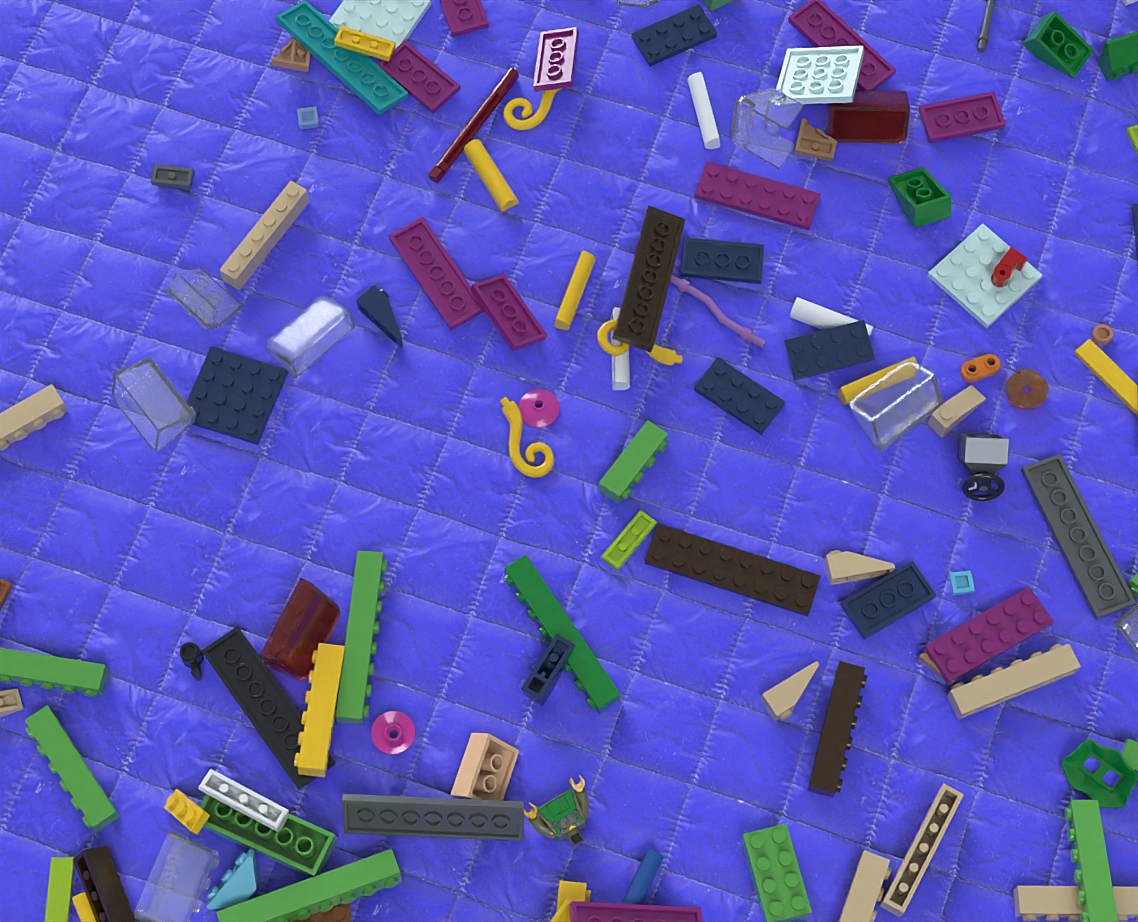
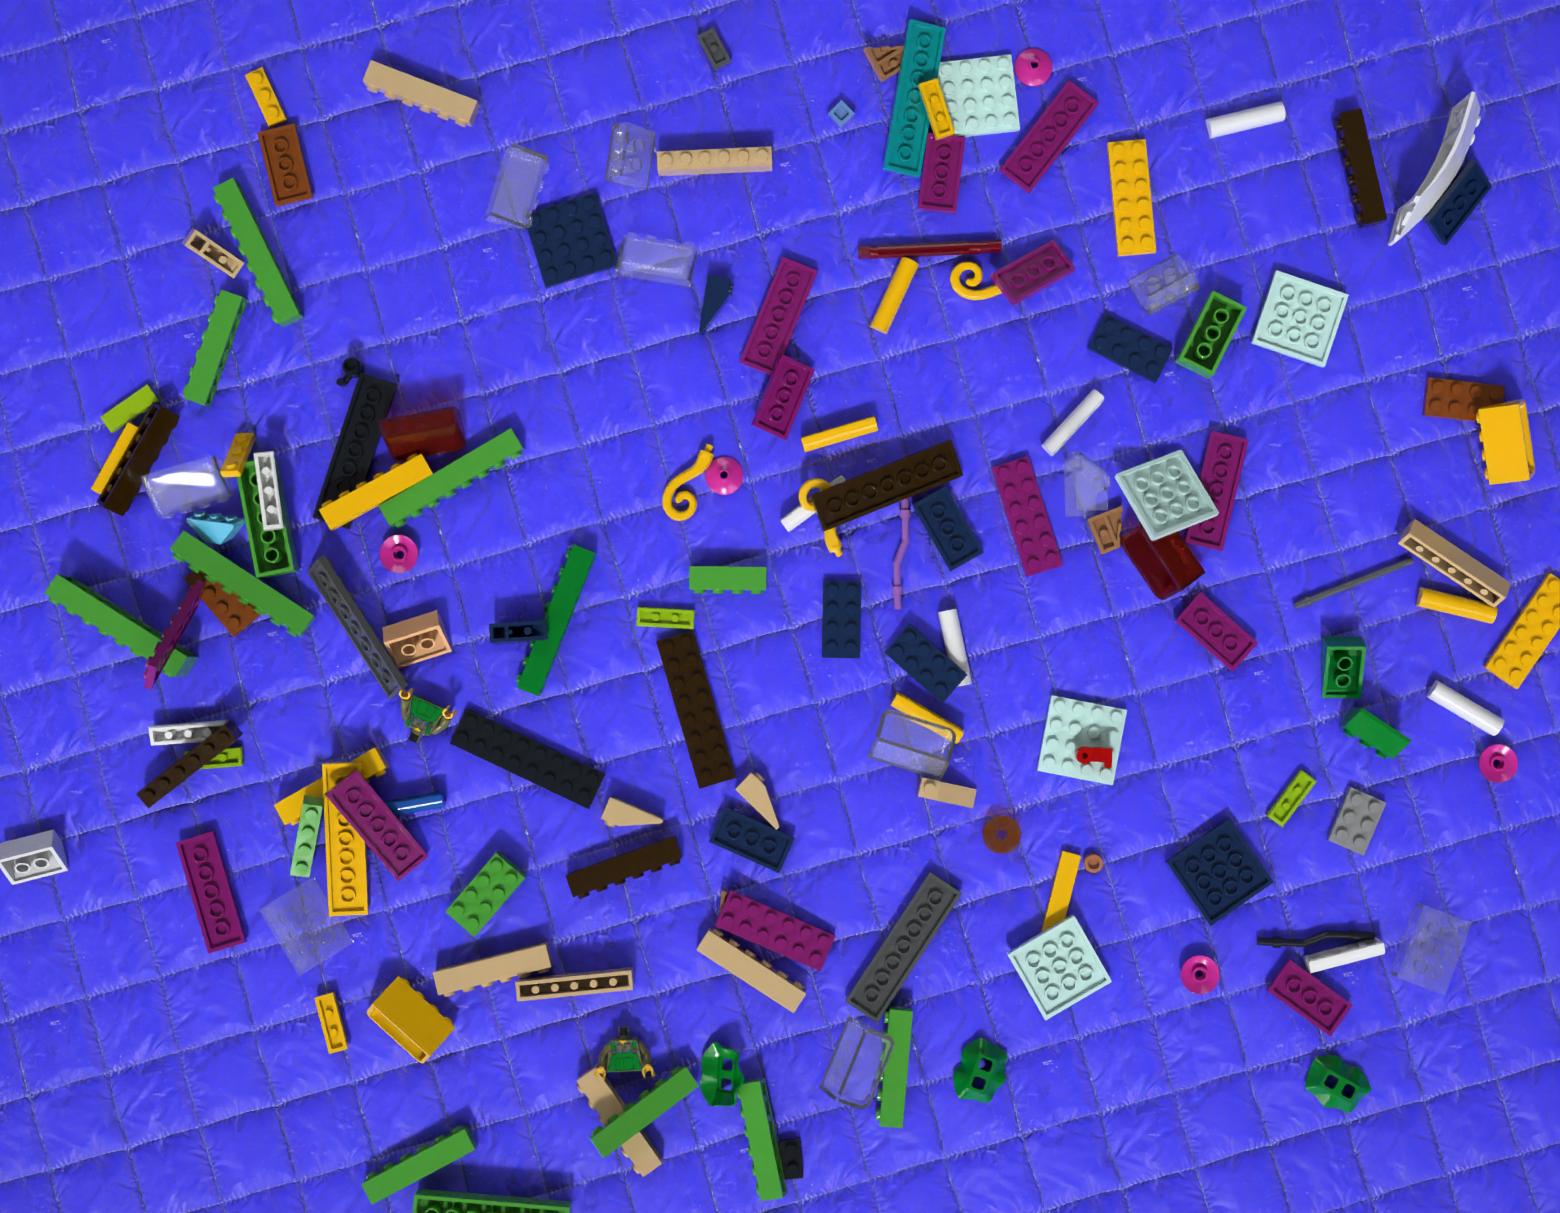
camera: 55 degrees right, 20 degrees up
green slope [888,167,951,228] -> none
medium azure tile [948,570,975,596] -> none
piece [958,433,1009,501] -> none
orange plate [960,354,1001,383] -> none
none -> black plate [450,709,606,809]
none -> torso [594,1026,655,1081]

